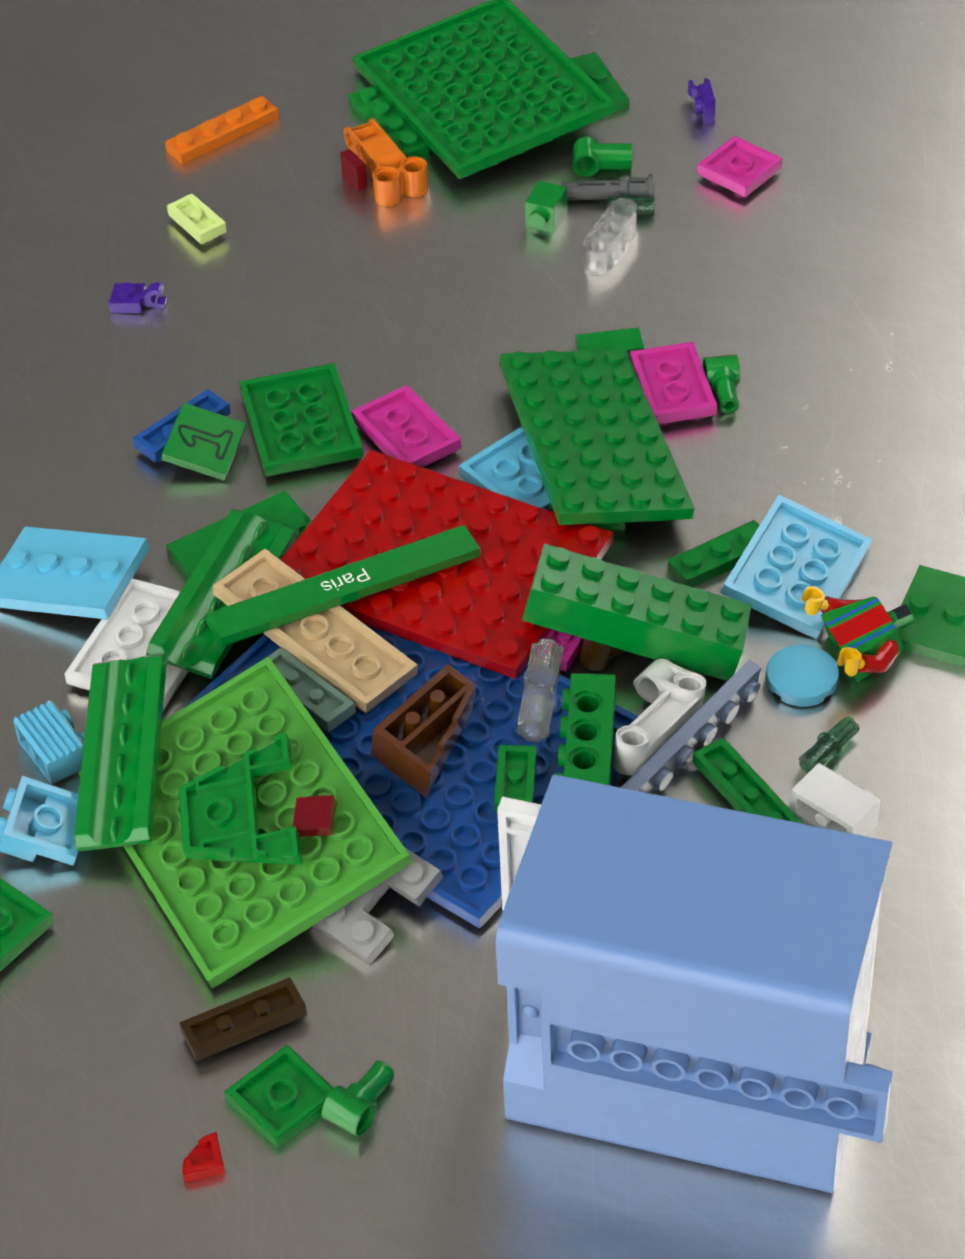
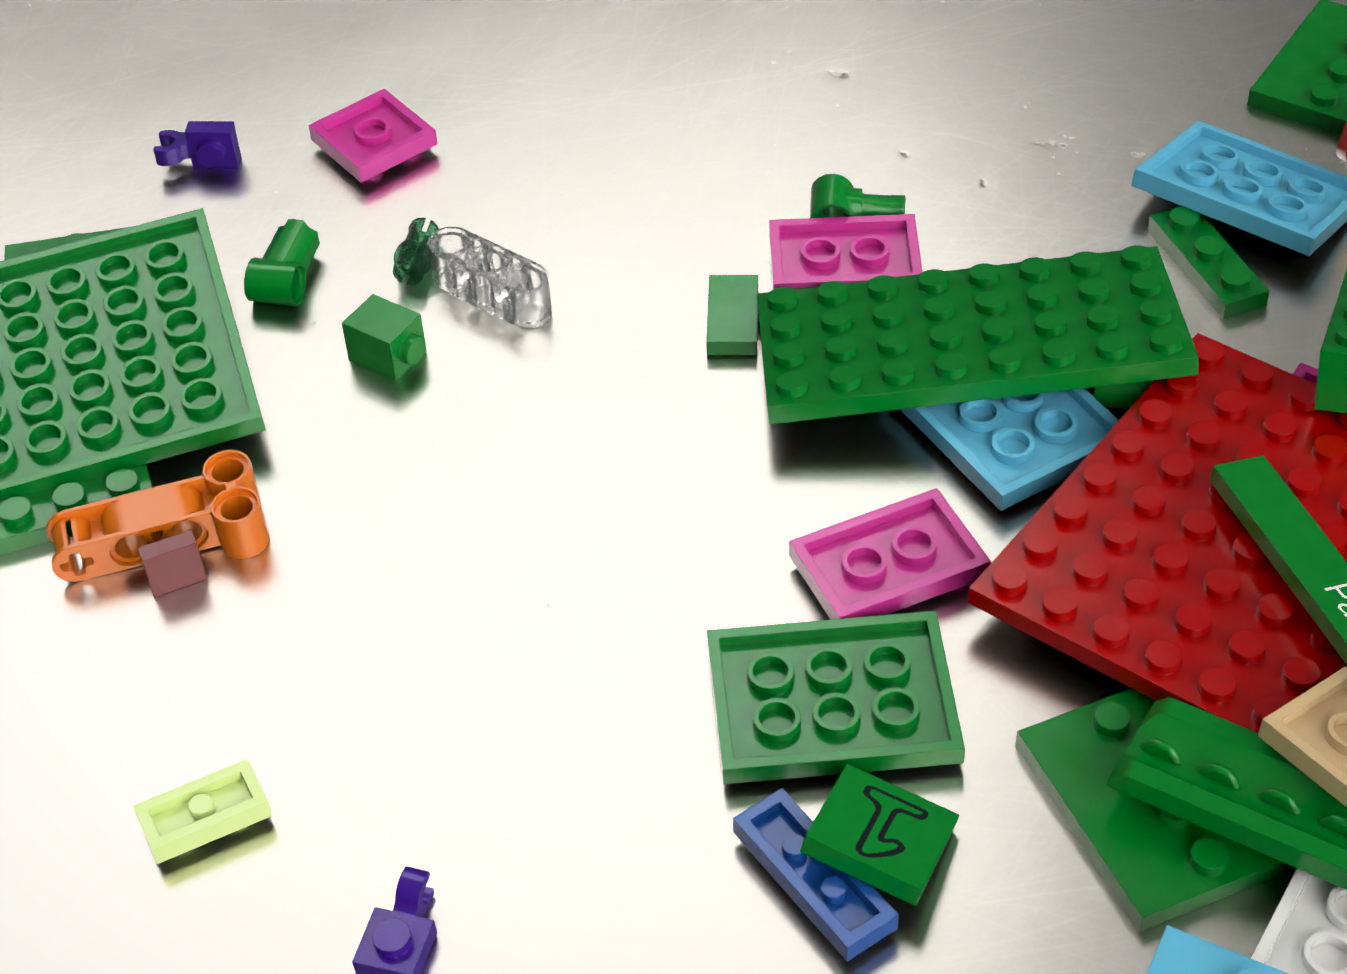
camera: 80 degrees left, 0 degrees up
dark grey pin [562,174,654,203] -> none

